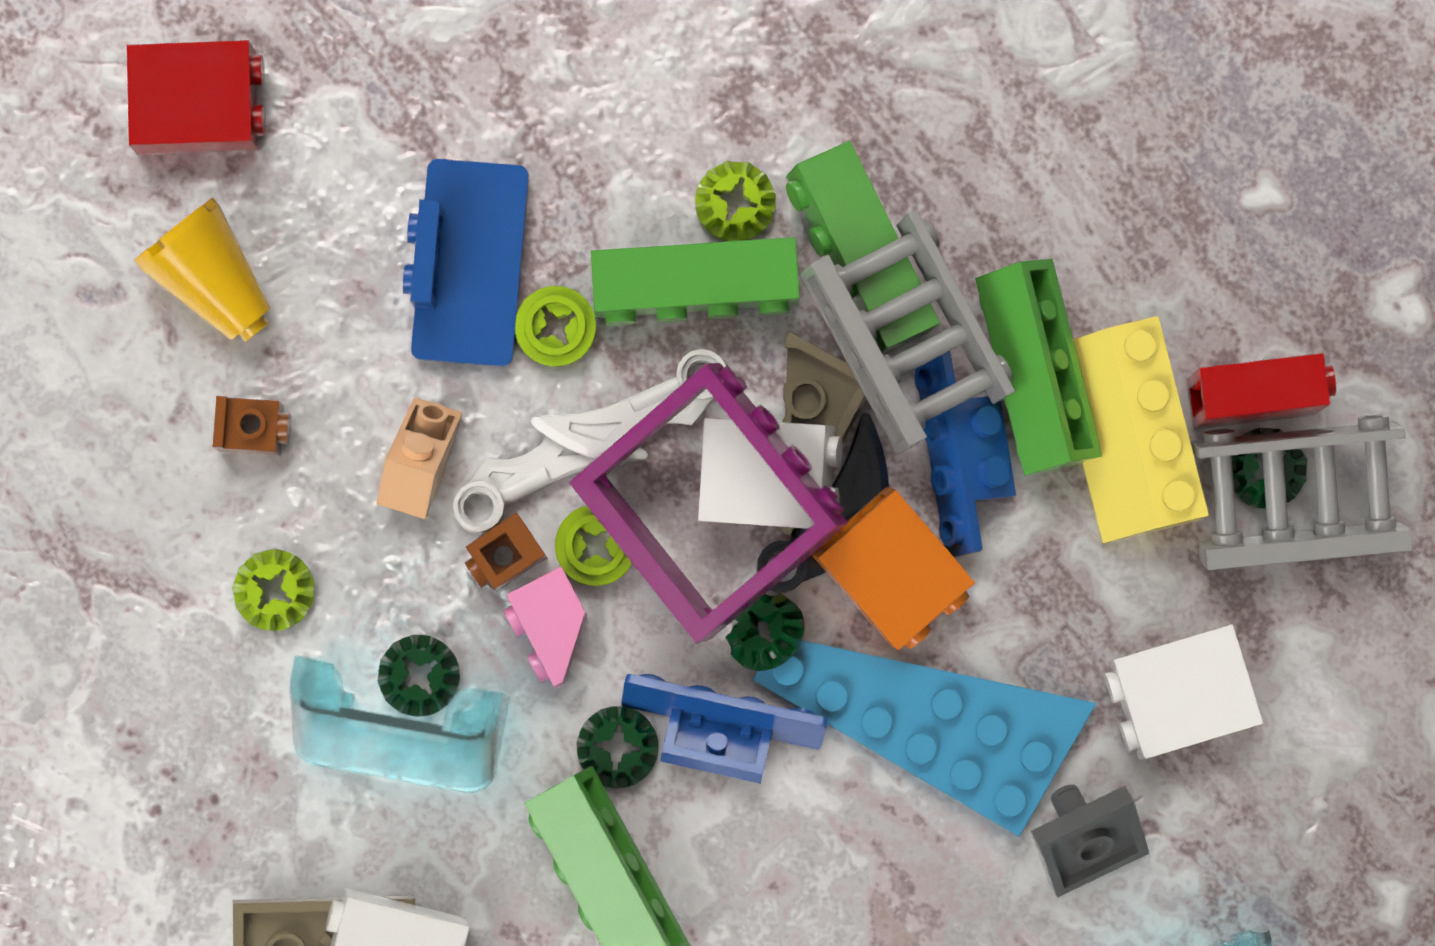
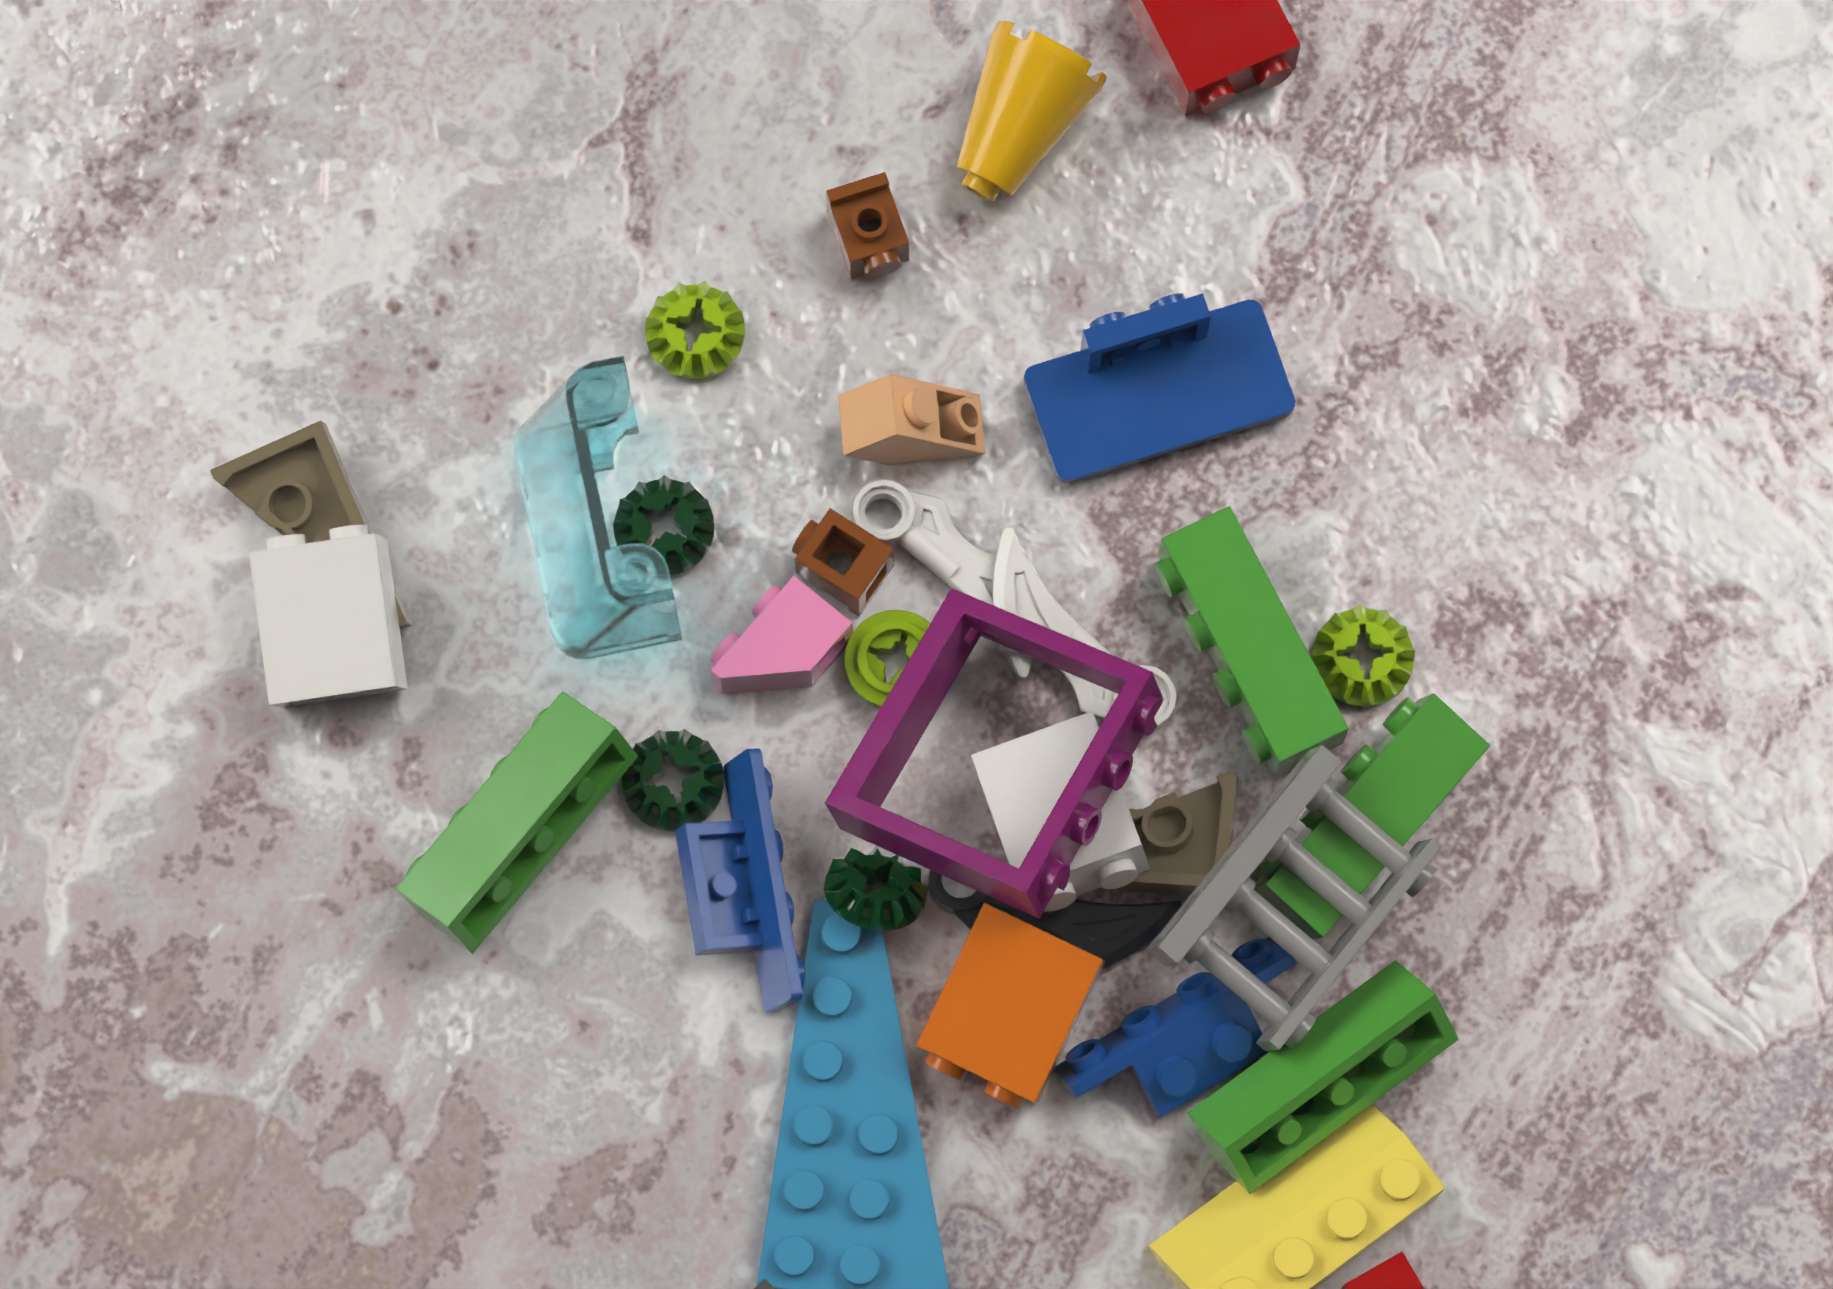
camera: 65 degrees right, 10 degrees down
lime gear [515,286,596,368] -> none

